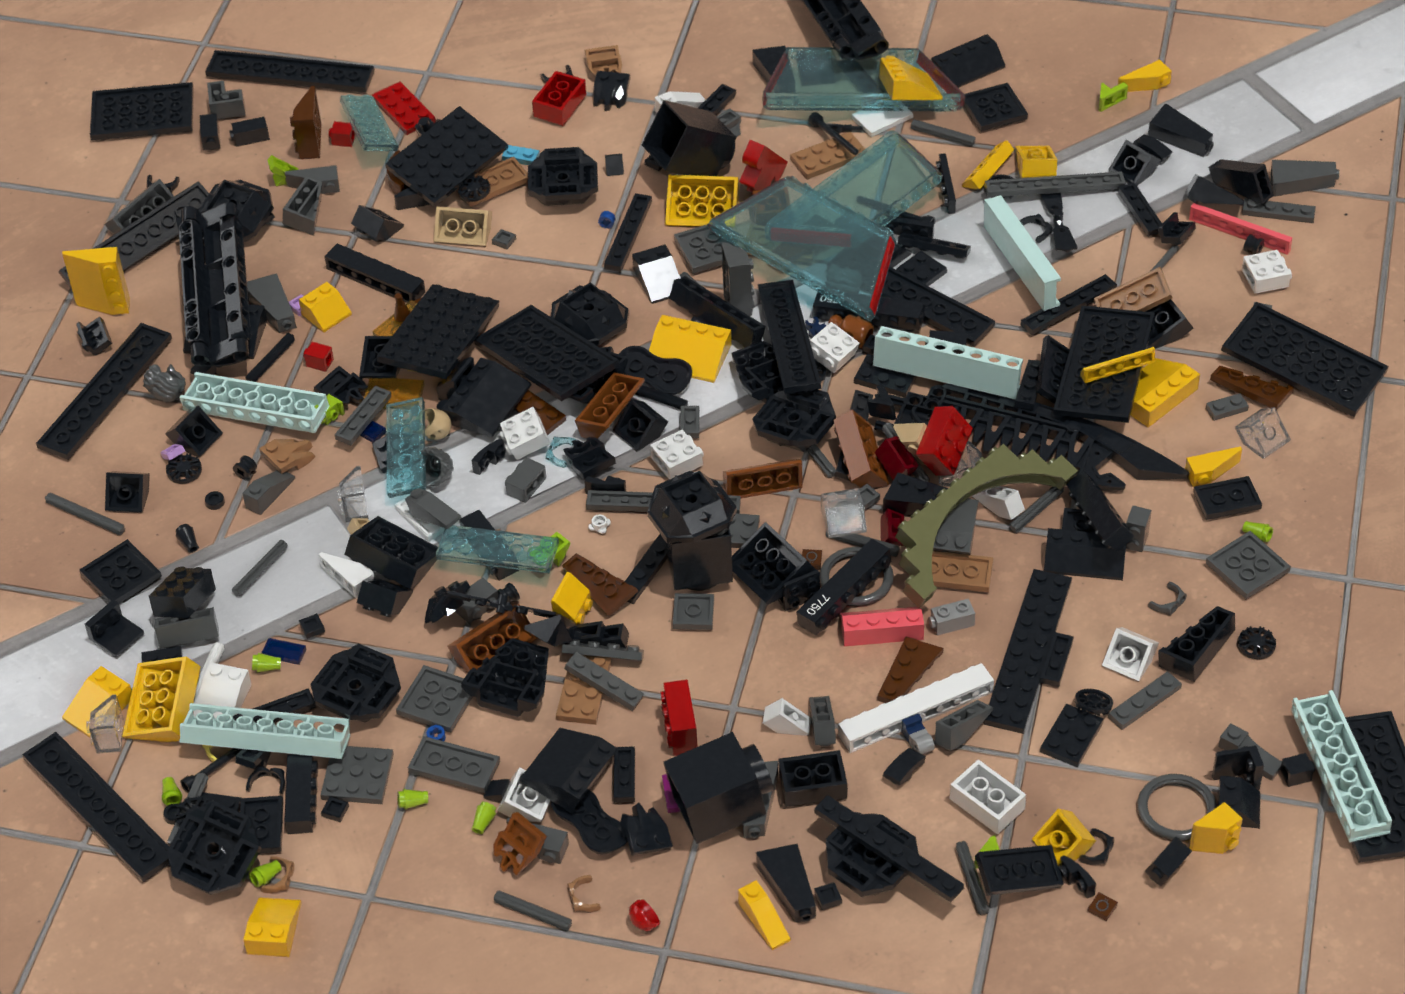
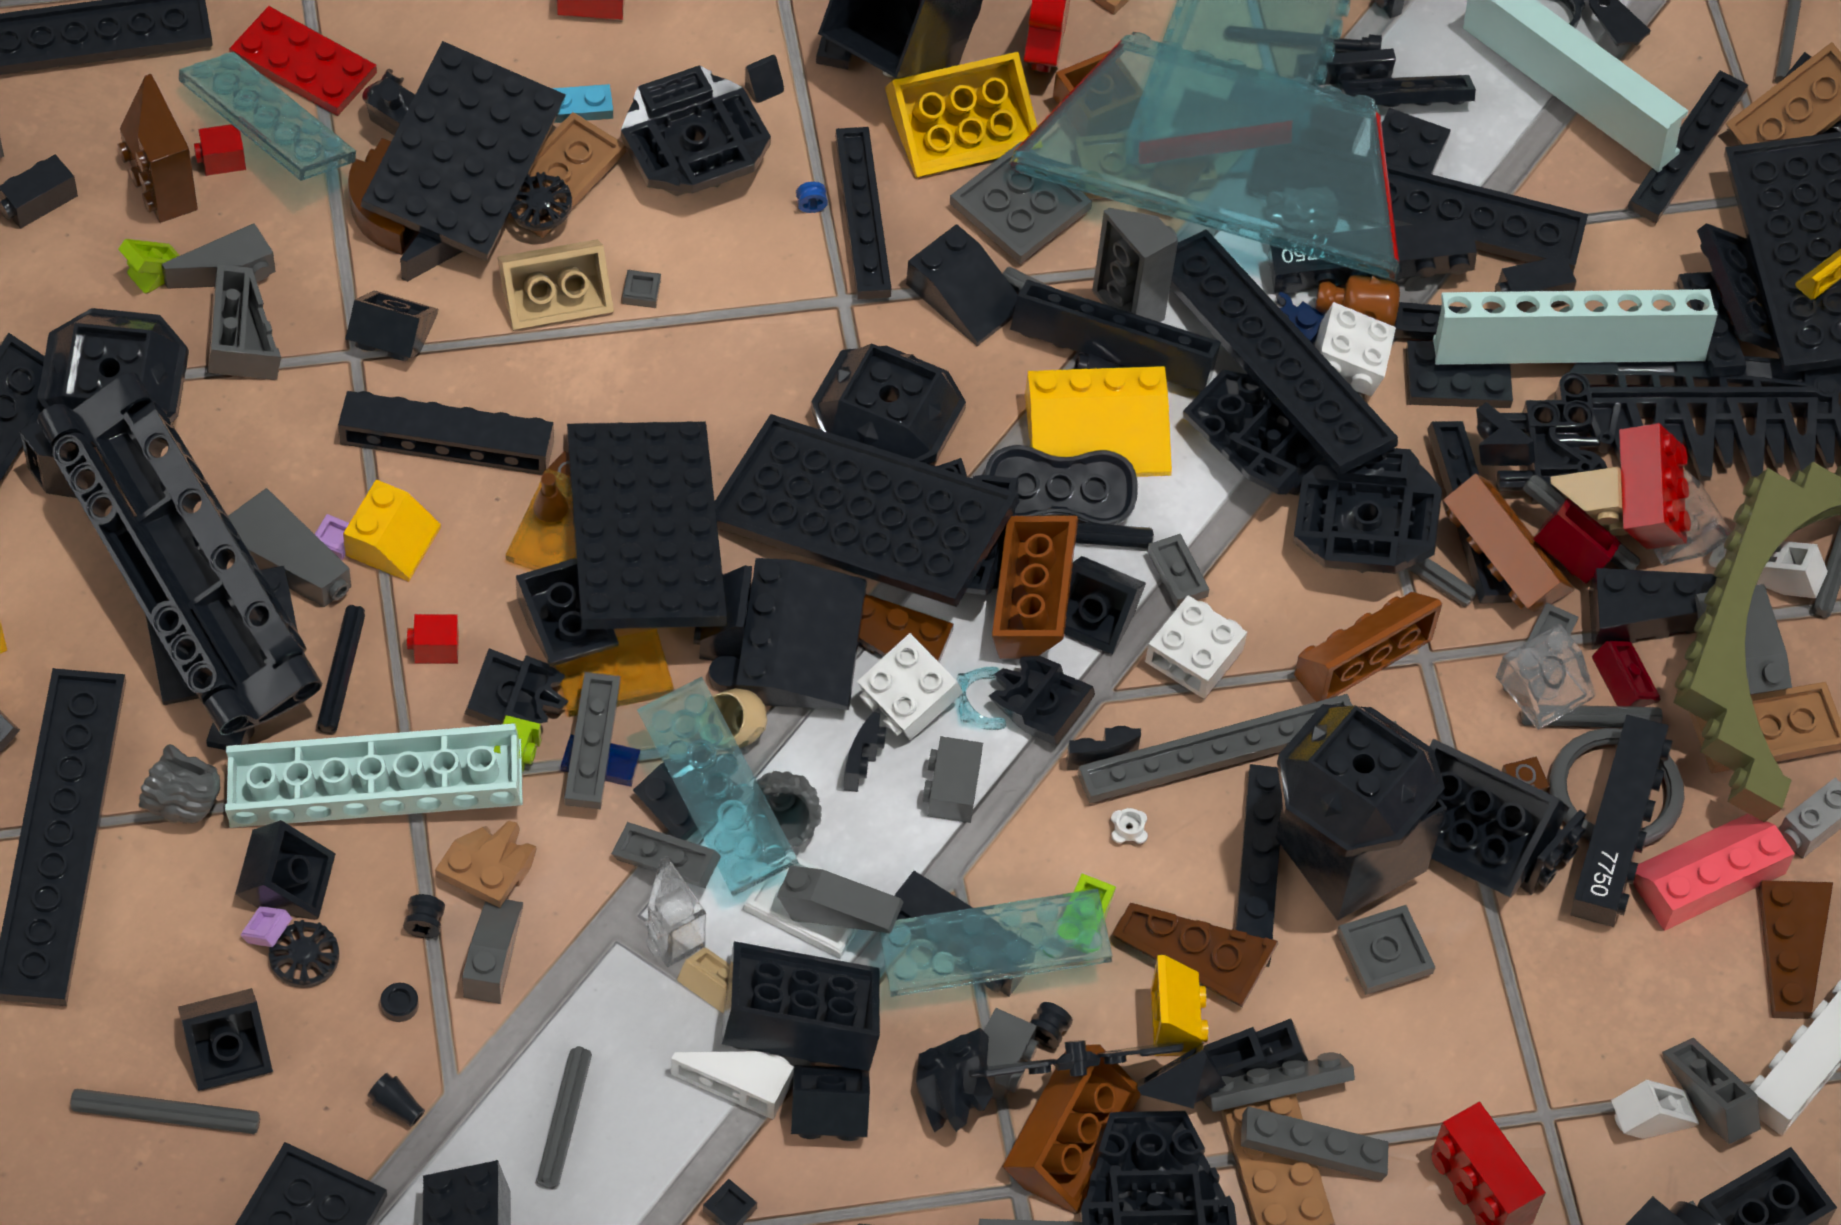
camera: 30 degrees left, 10 degrees up
none -> dark grey plate [611,822,721,888]

